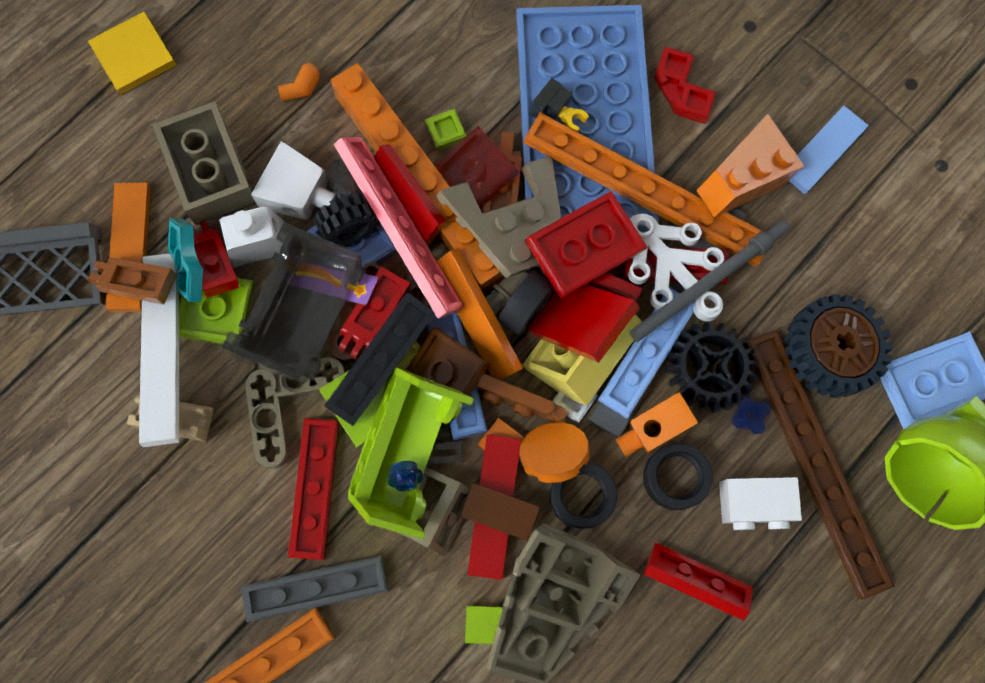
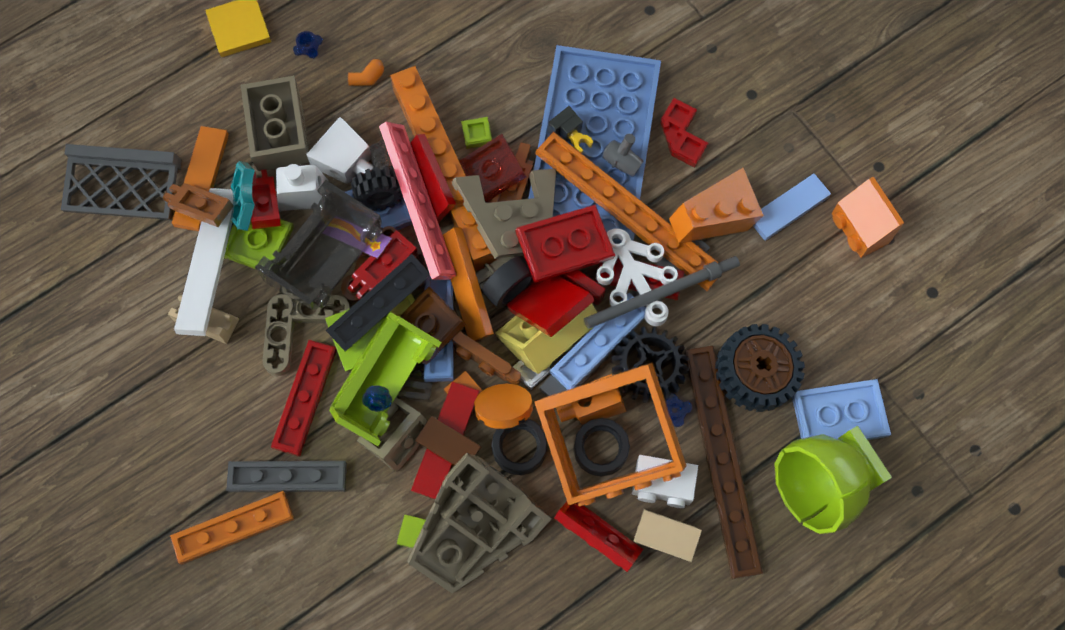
camera: 15 degrees right, 5 degrees down
none -> clear blue plate [293,31,323,59]
none -> orange window [535,363,687,506]
none -> dark grey piece [602,134,644,177]
none -> tan hinge [634,509,702,562]
none -> slope [832,177,904,258]

